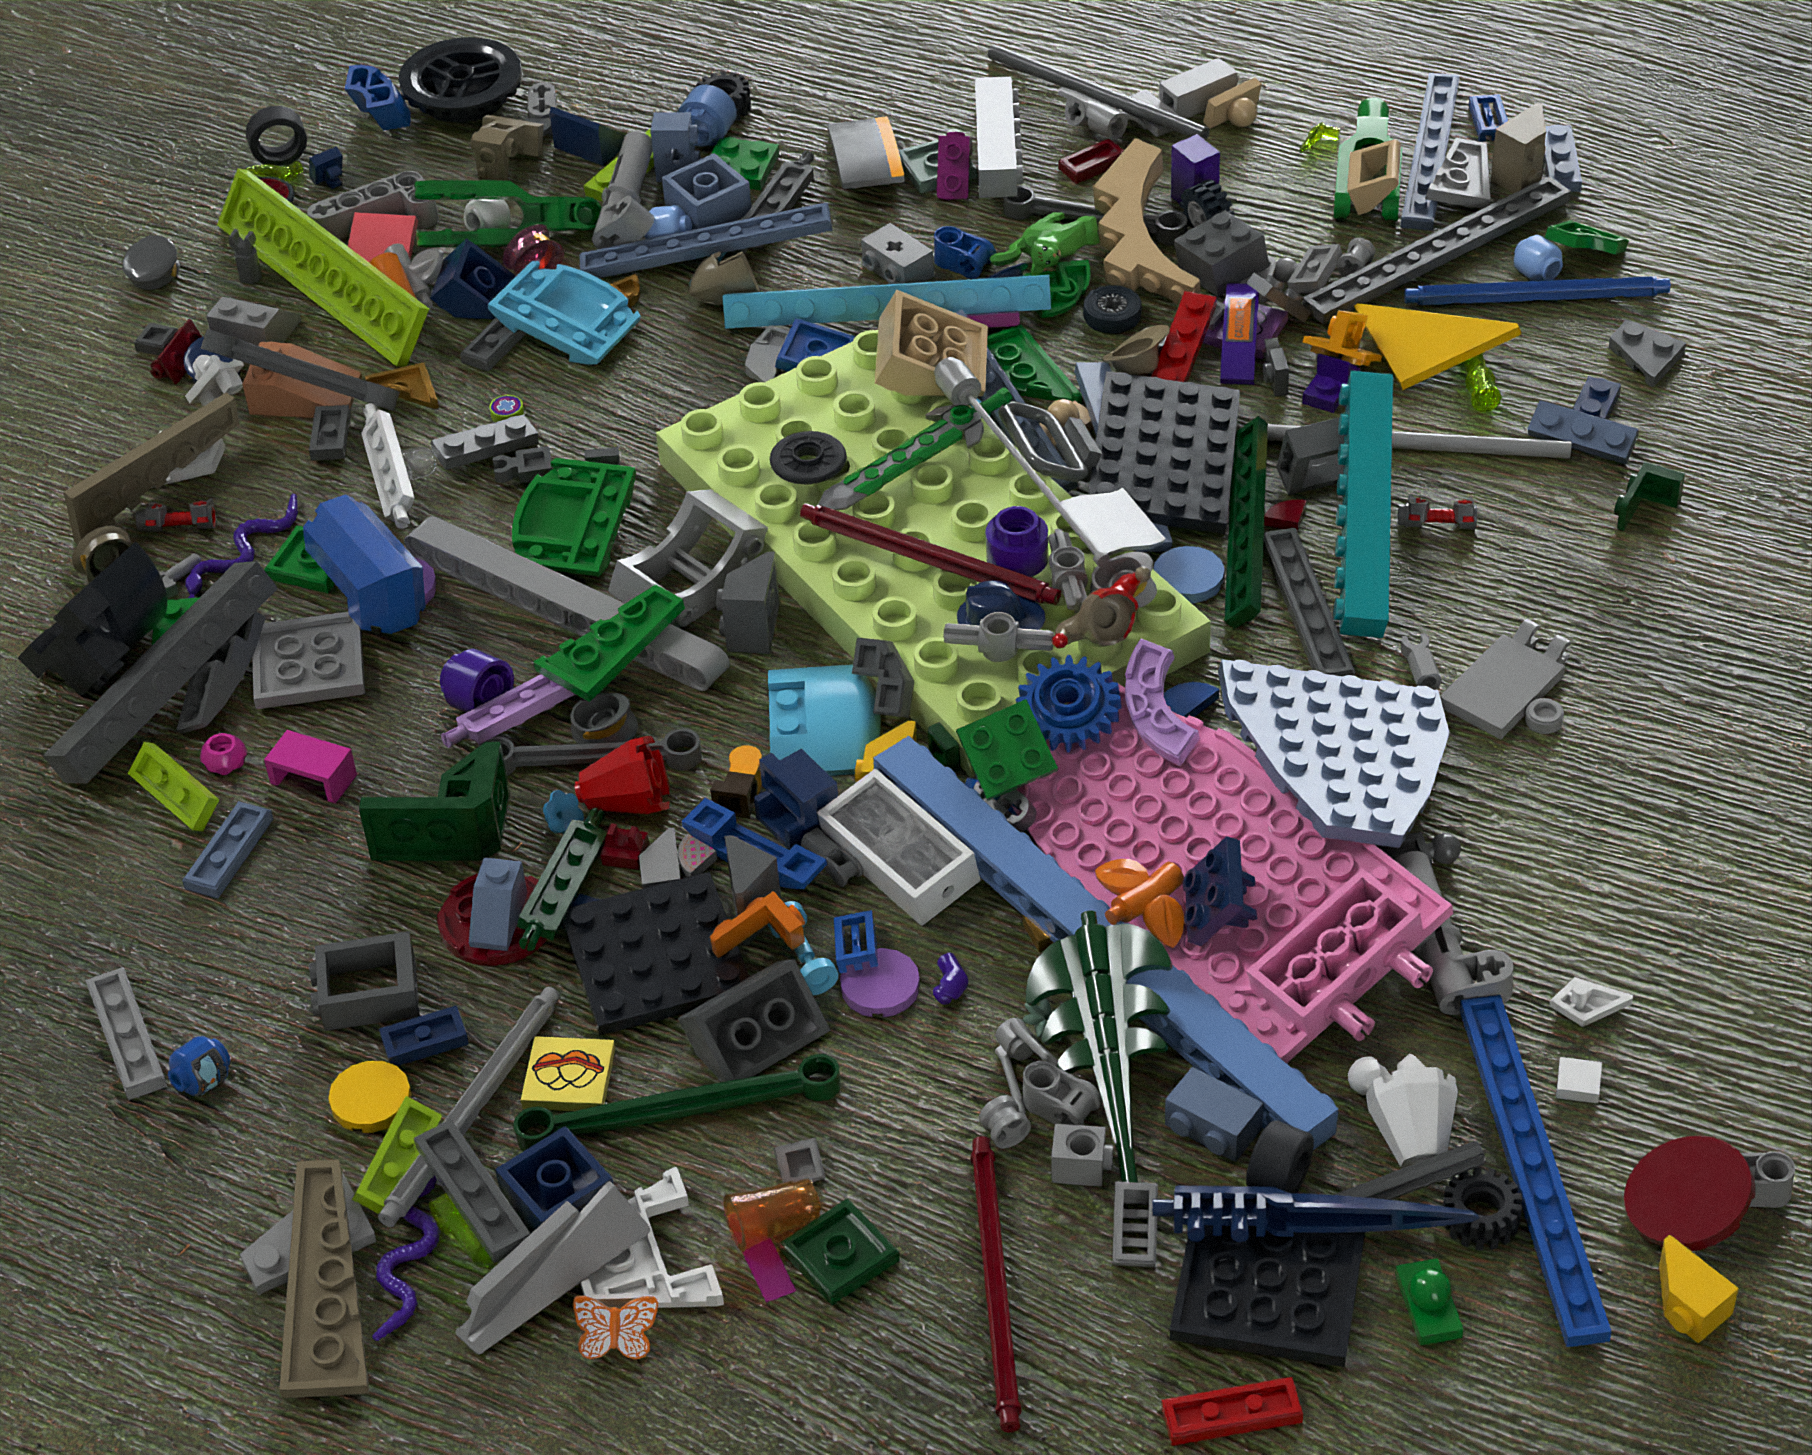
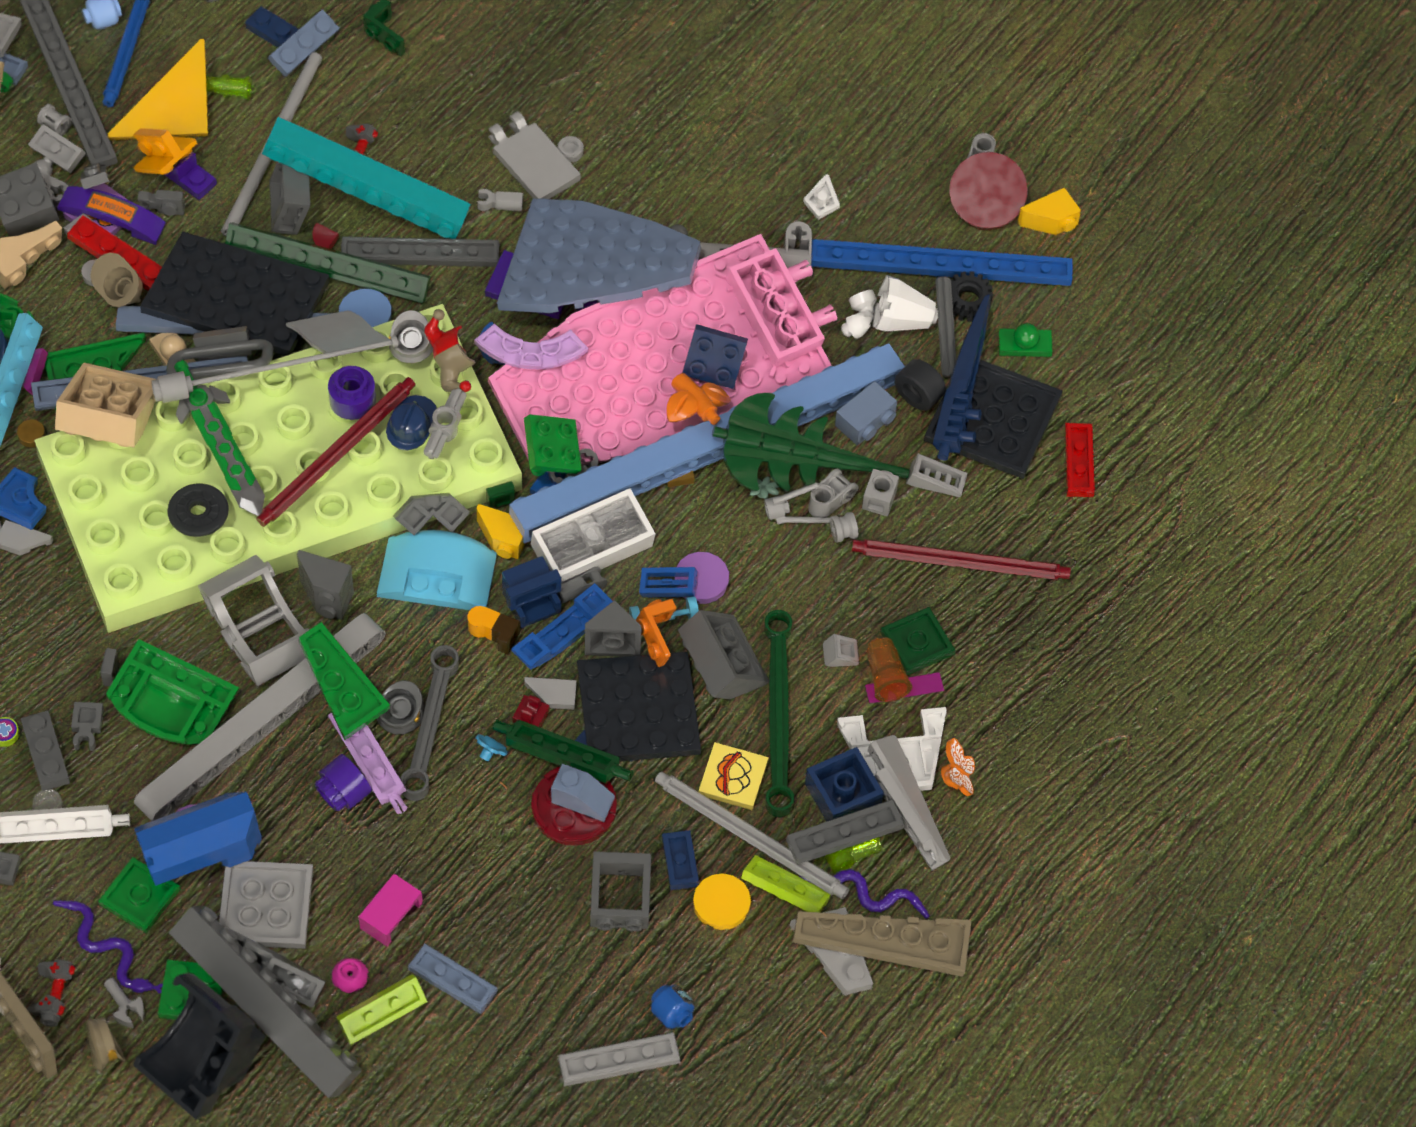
camera: 85 degrees left, 15 degrees up
dark green bracket [359,742,510,861] -> none
red cone [574,736,670,814] -> none
light grey tile [678,834,717,878] -> none
dark purple arm [933,953,969,1005] -> none
blue gear [1016,655,1122,752] -> none
light grey axle [1048,529,1088,613] -> none
black bush [1083,285,1142,334] -> none
white tile [1556,1057,1602,1104] -> none

